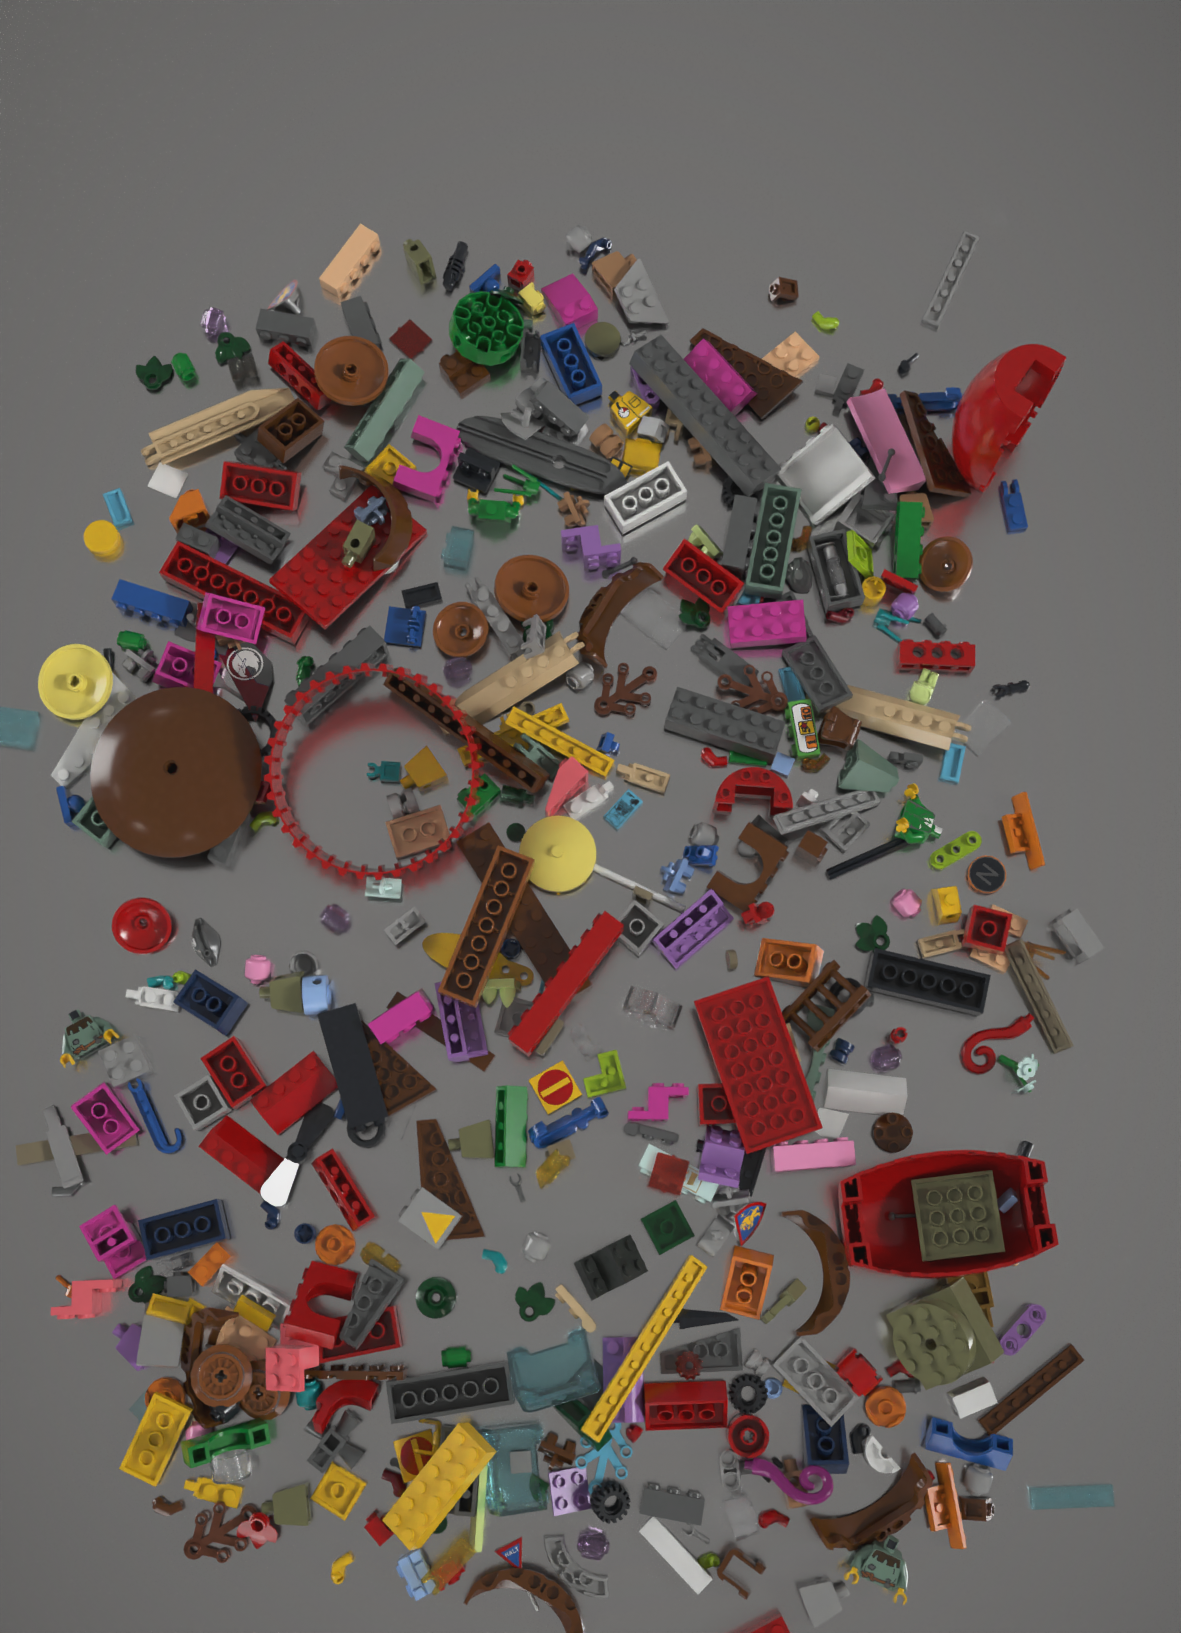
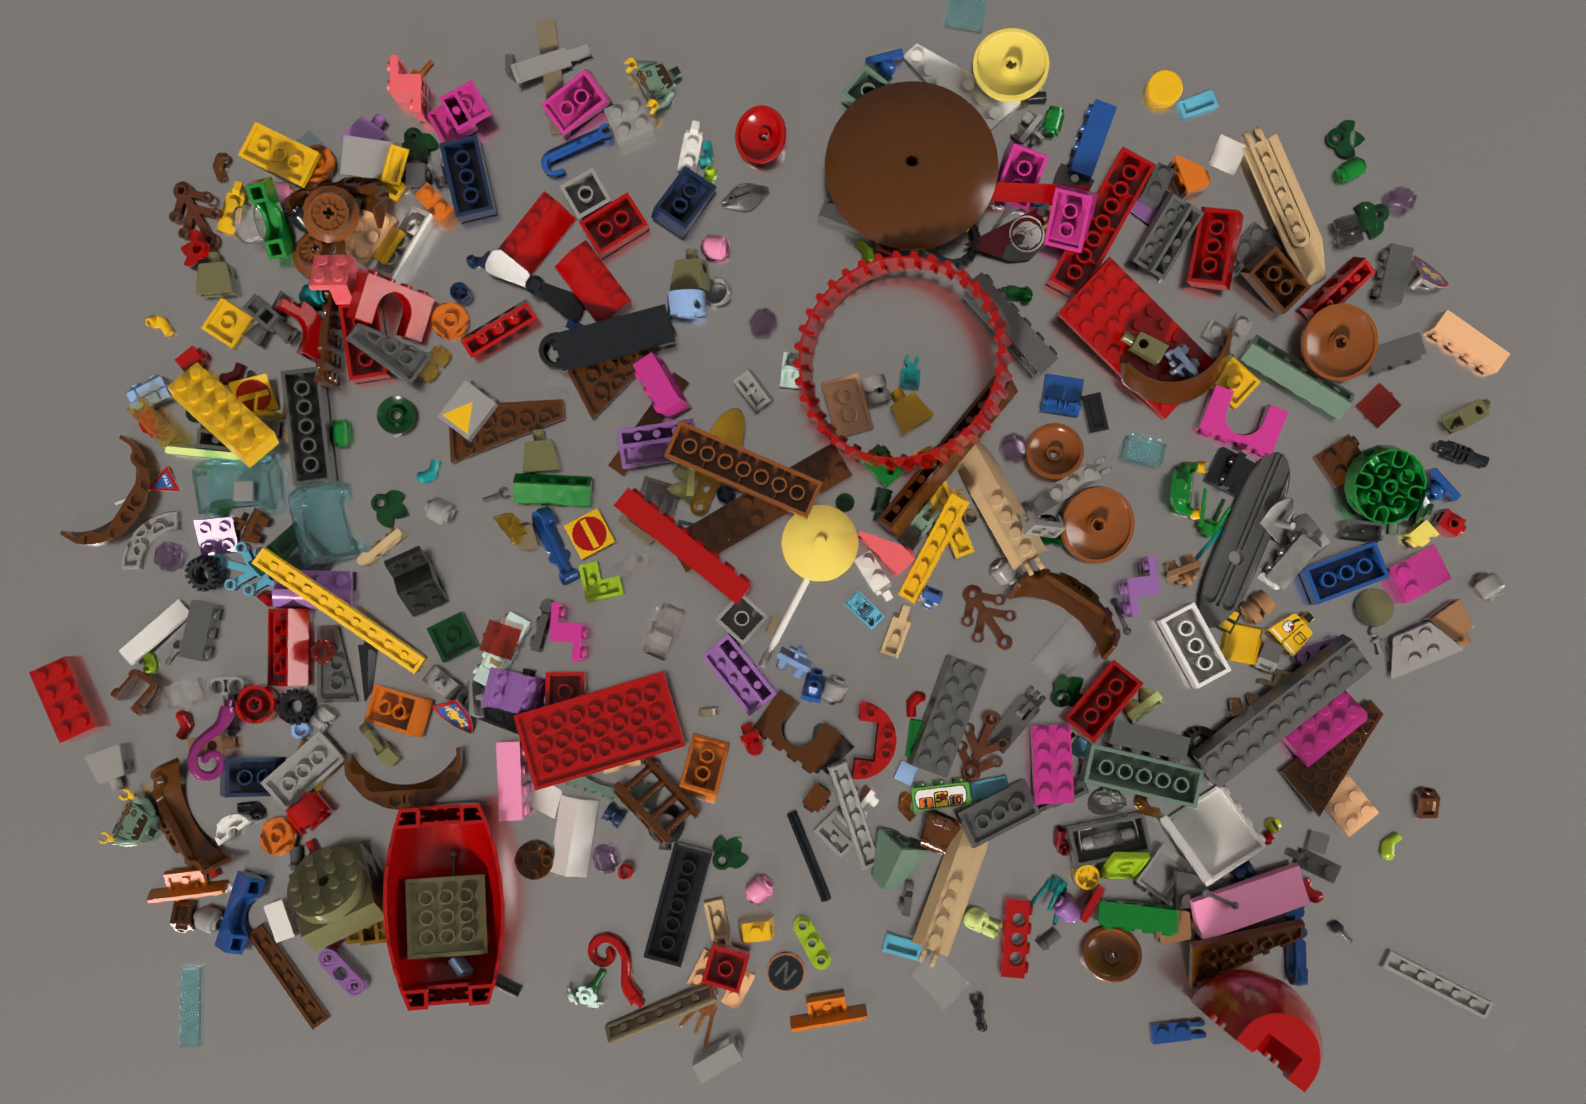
camera: 90 degrees right, 10 degrees up
dark blue arm [579,237,612,270] -> none
green torso [894,783,943,844] -> none

